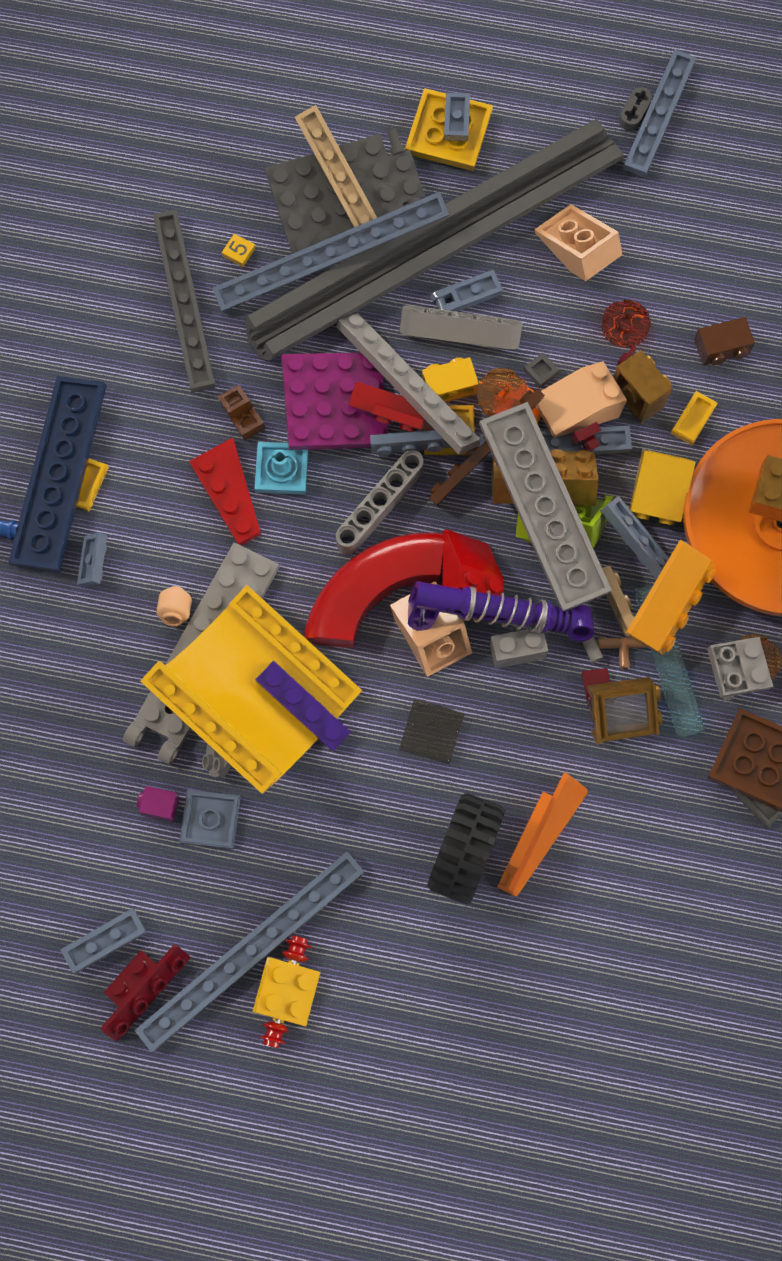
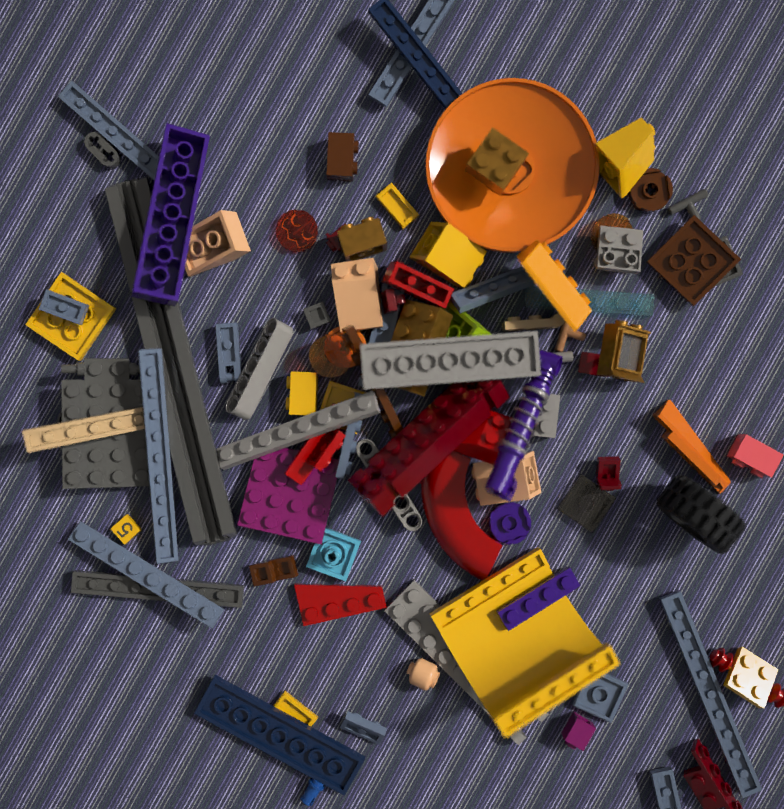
camera: 75 degrees left, 15 degrees up
none -> sand blue plate [68,521,225,629]
none -> dark purple brick [131,123,210,307]
none -> dark red brick [348,379,510,517]
none -> red brick [382,261,454,309]
none -> dark purple tile [488,502,531,545]
none -> dark red bracket [596,456,622,491]
none -> coral brick [727,434,784,479]

